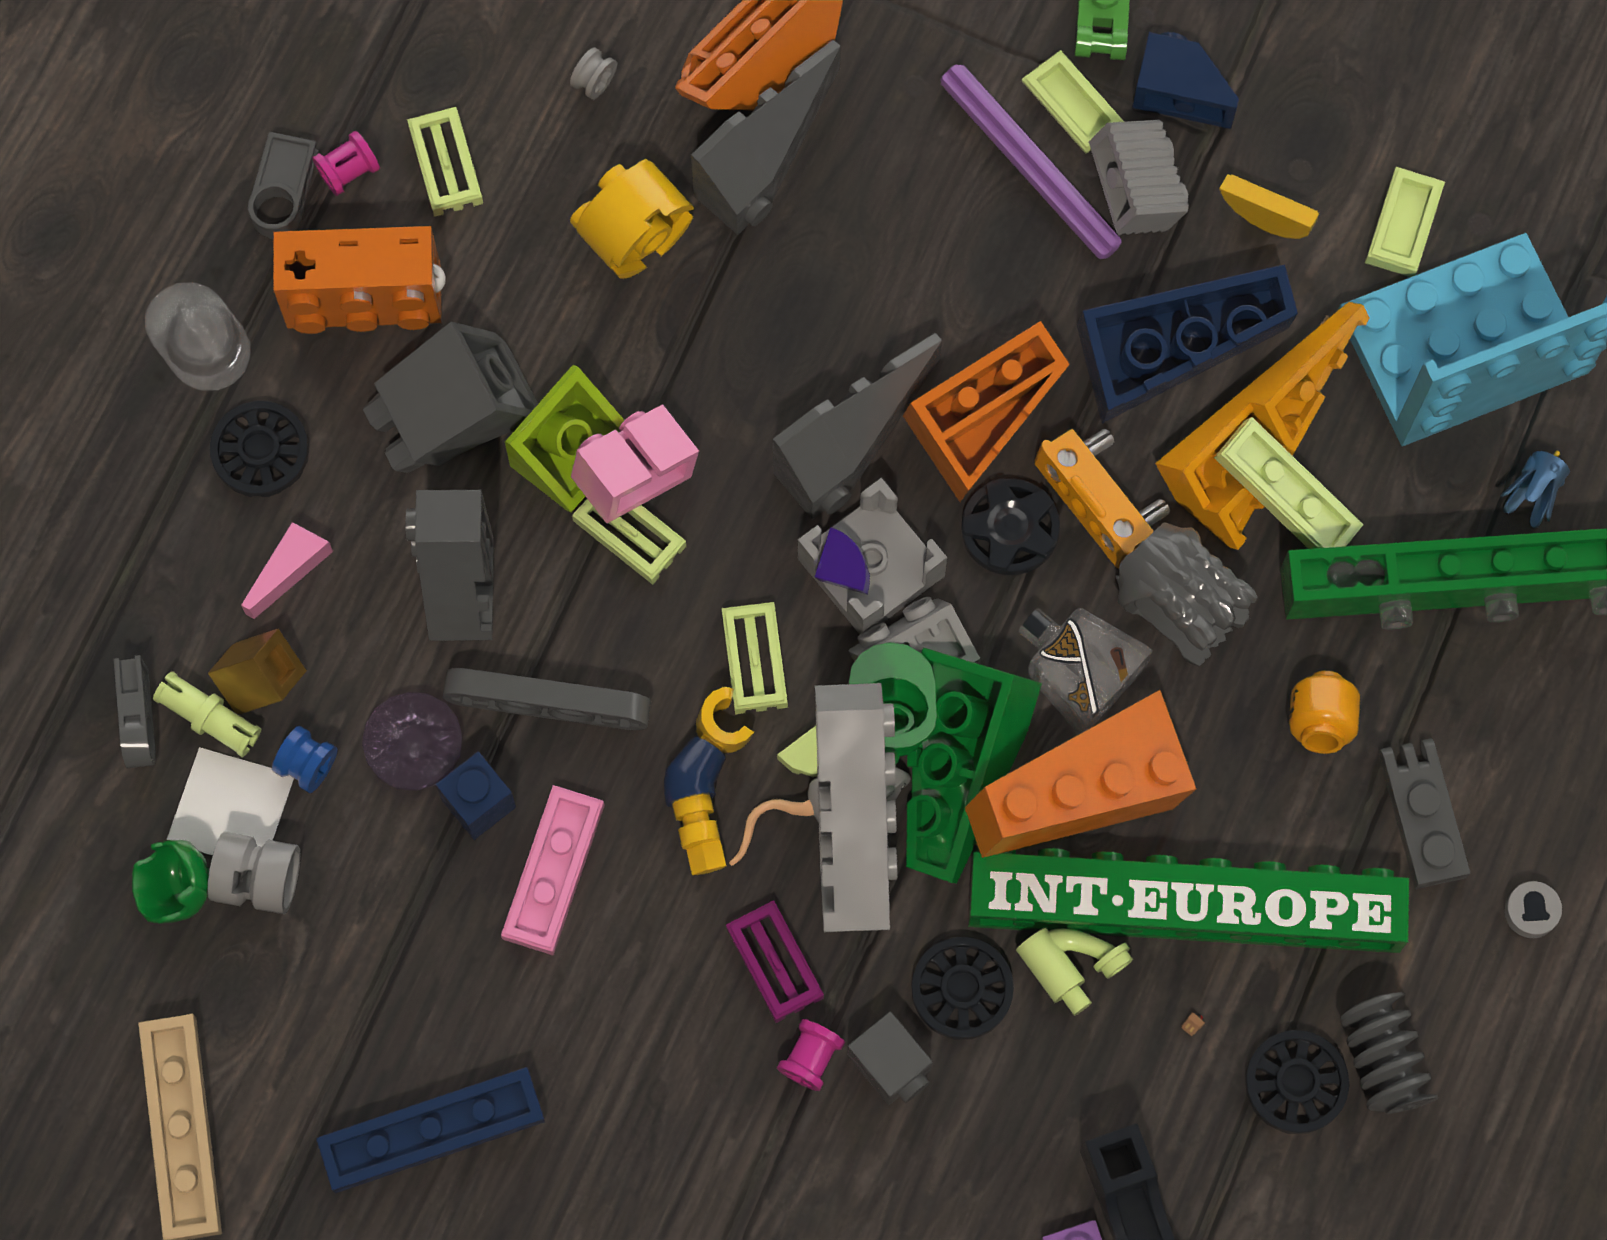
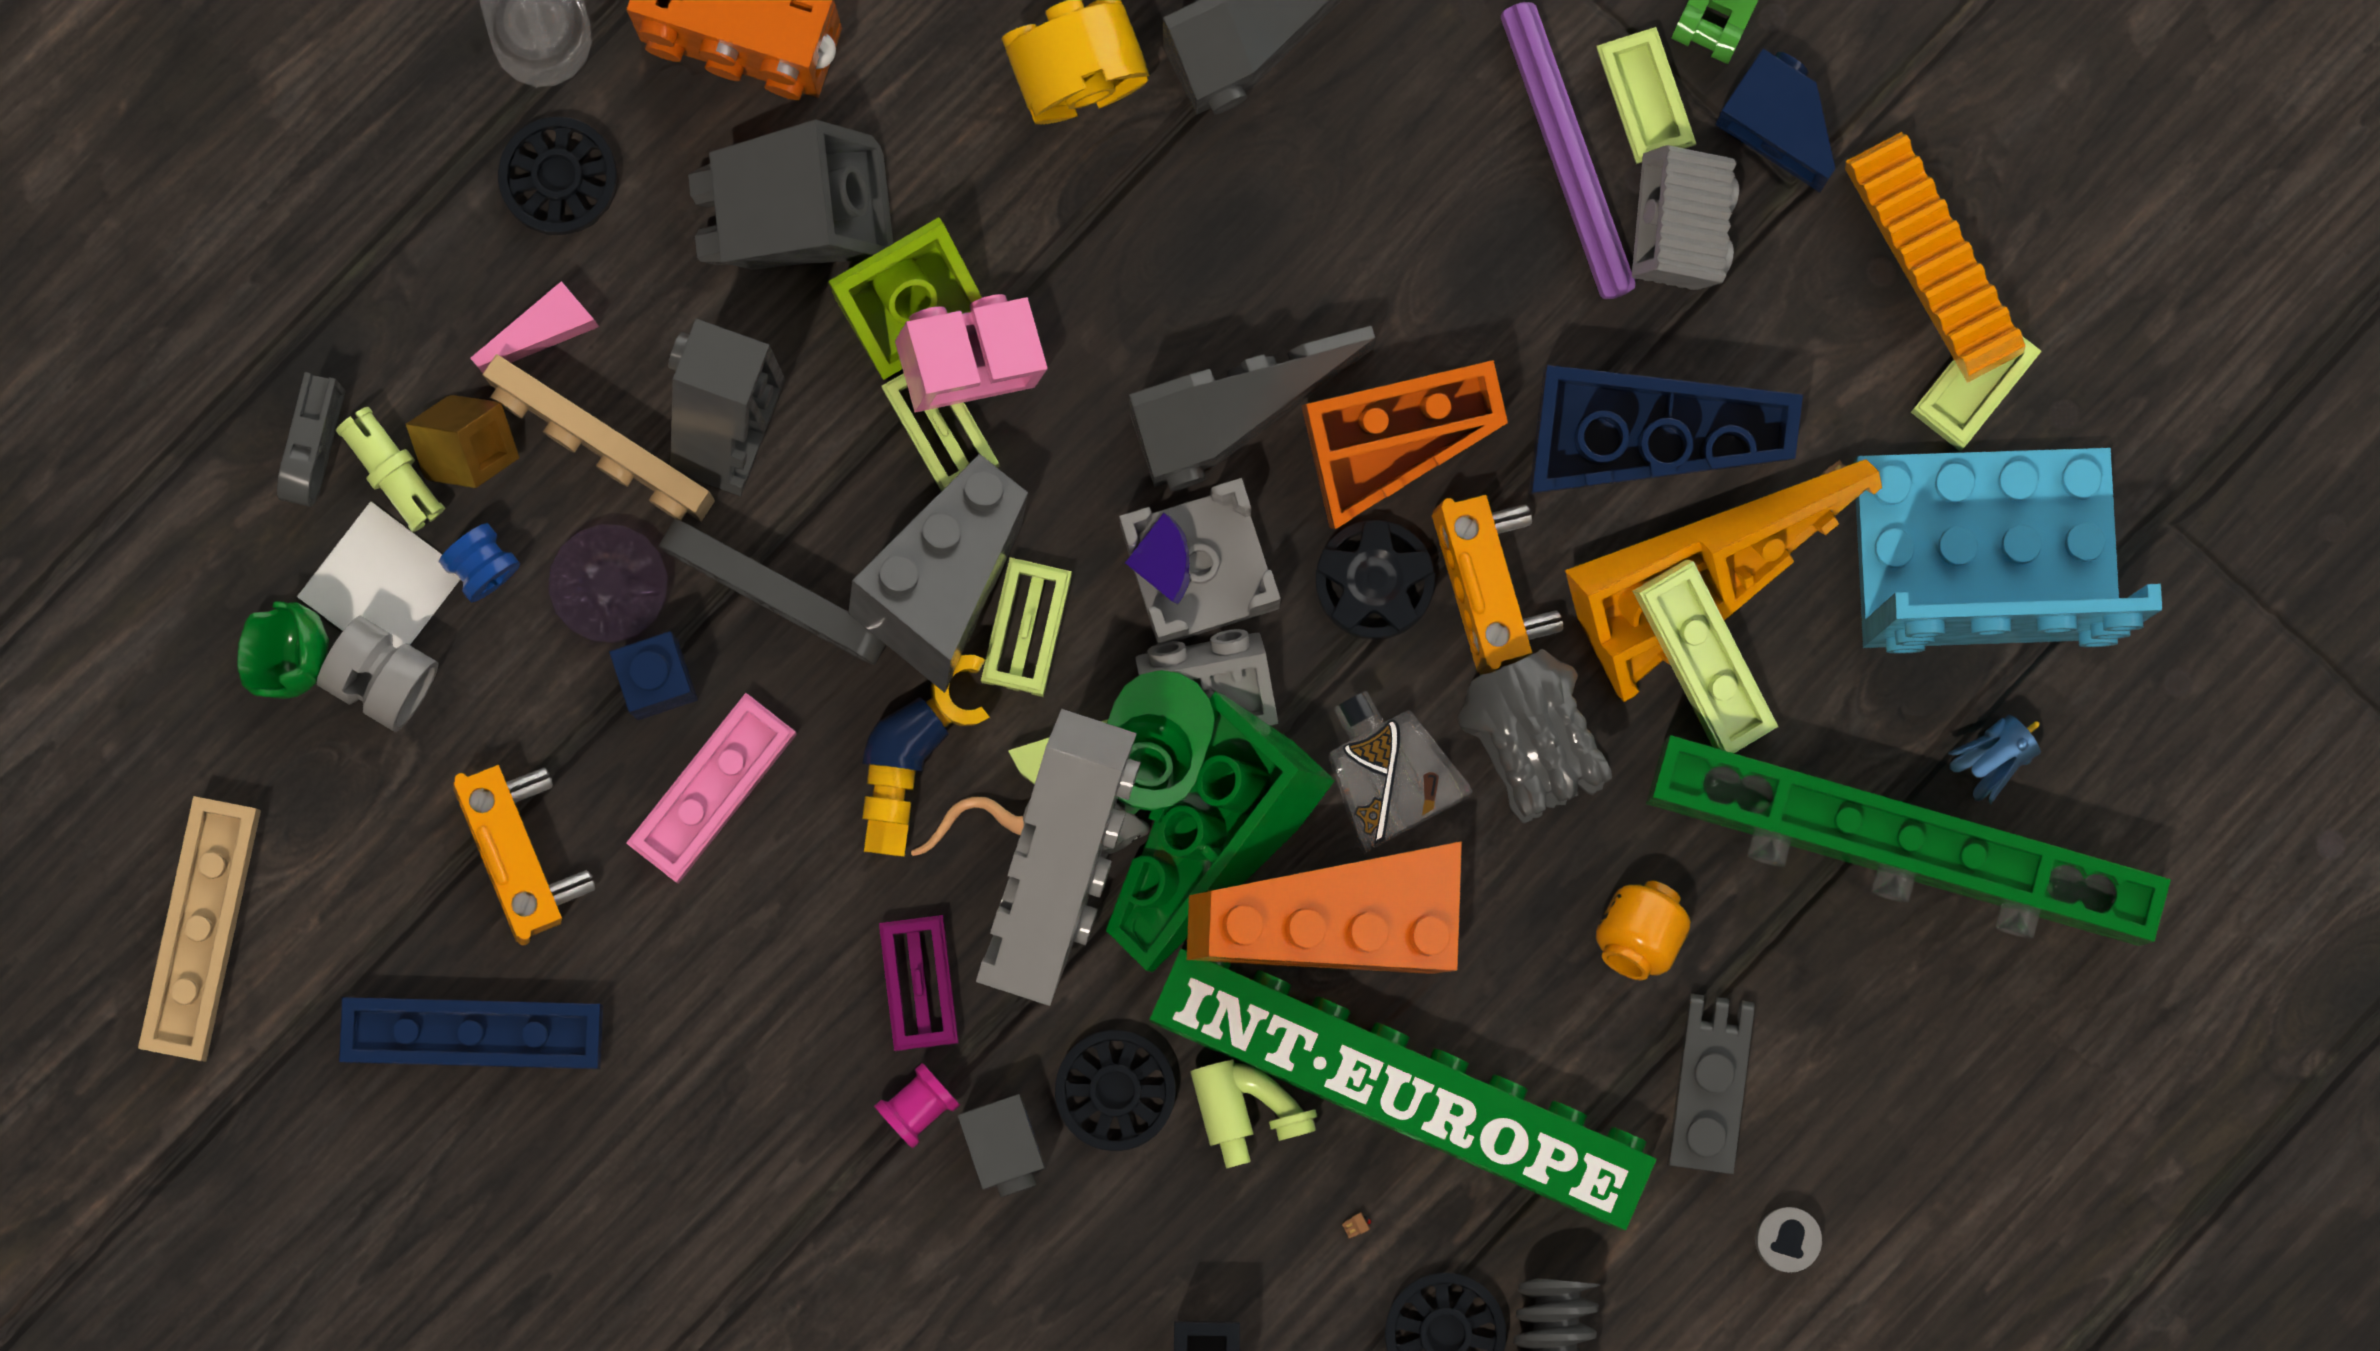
camera: 20 degrees right, 10 degrees up
yellow tile [1219,174,1319,239] -> none
none -> light orange piece [453,765,595,946]
none -> tan plate [482,354,715,522]
none -> dark grey wedge [848,454,1028,693]
none -> light orange gear [1845,132,2025,383]

